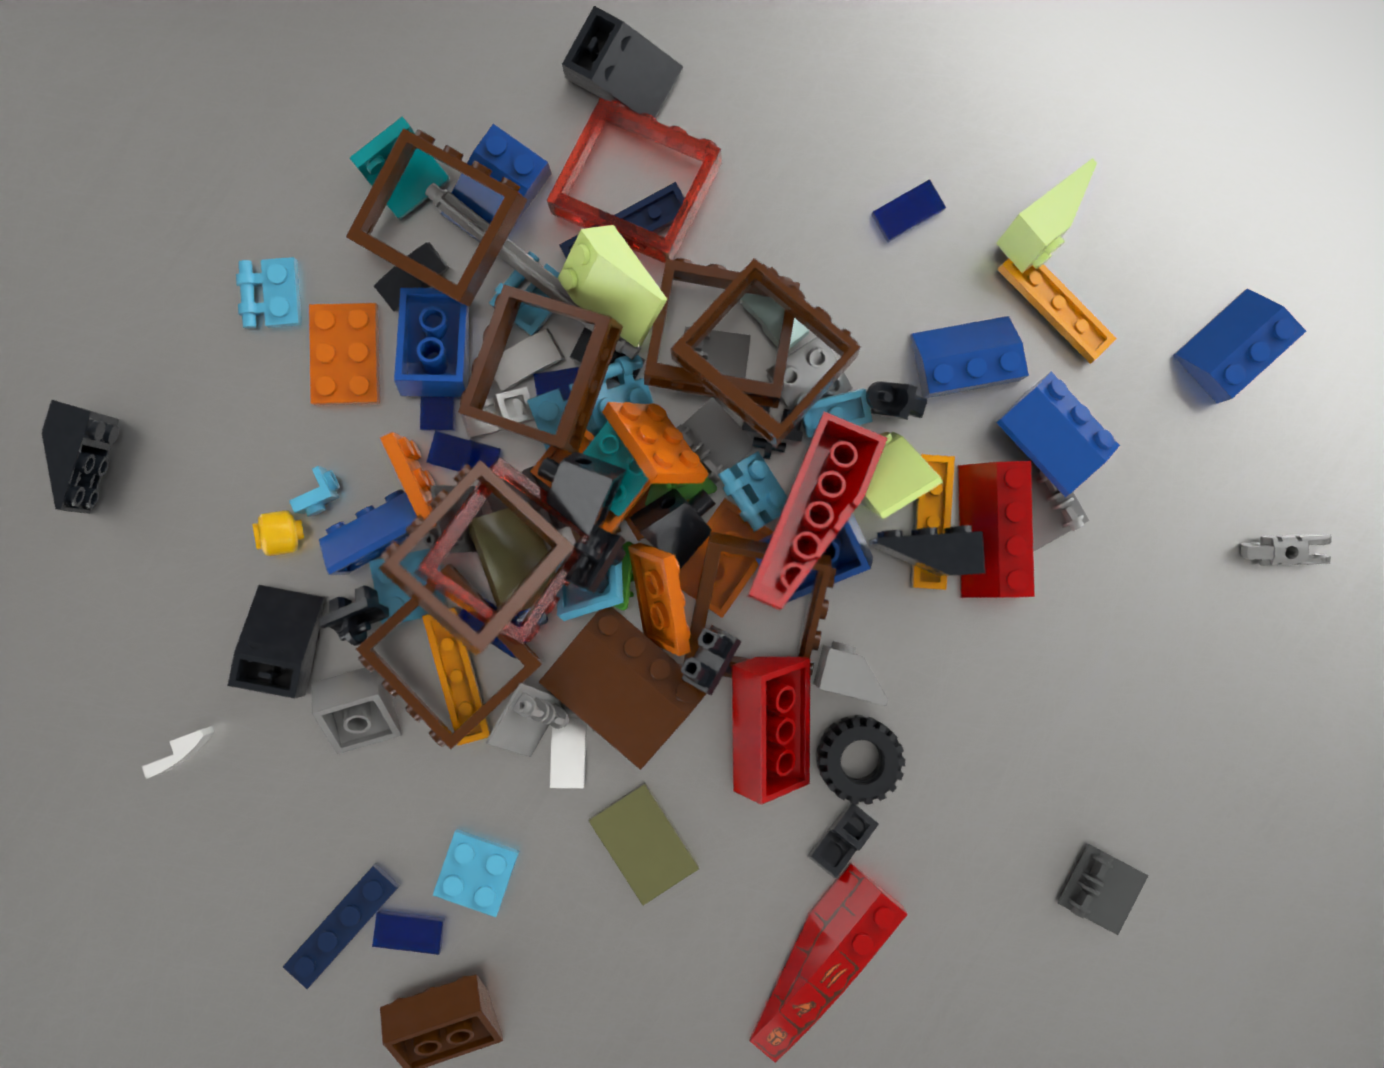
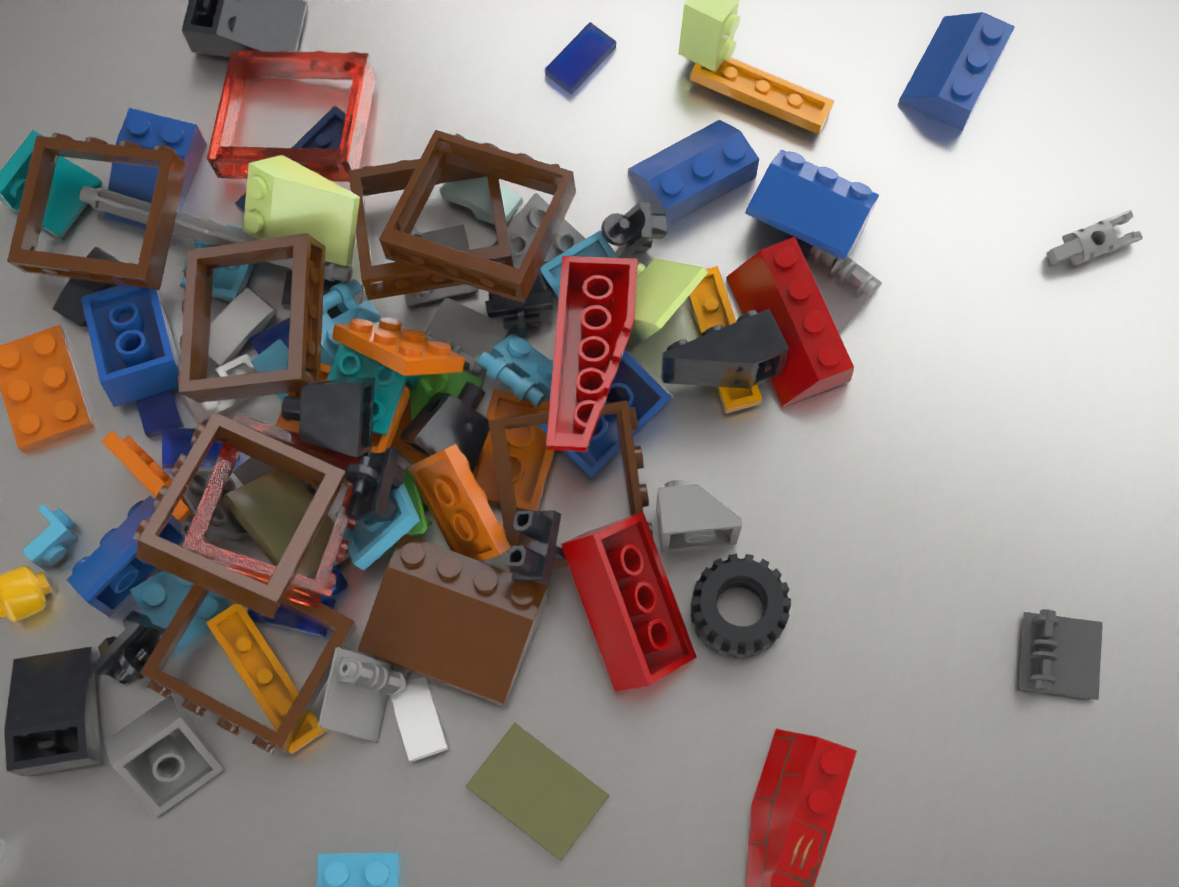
camera: 15 degrees left, 15 degrees down
black slope [808,803,879,878] -> none

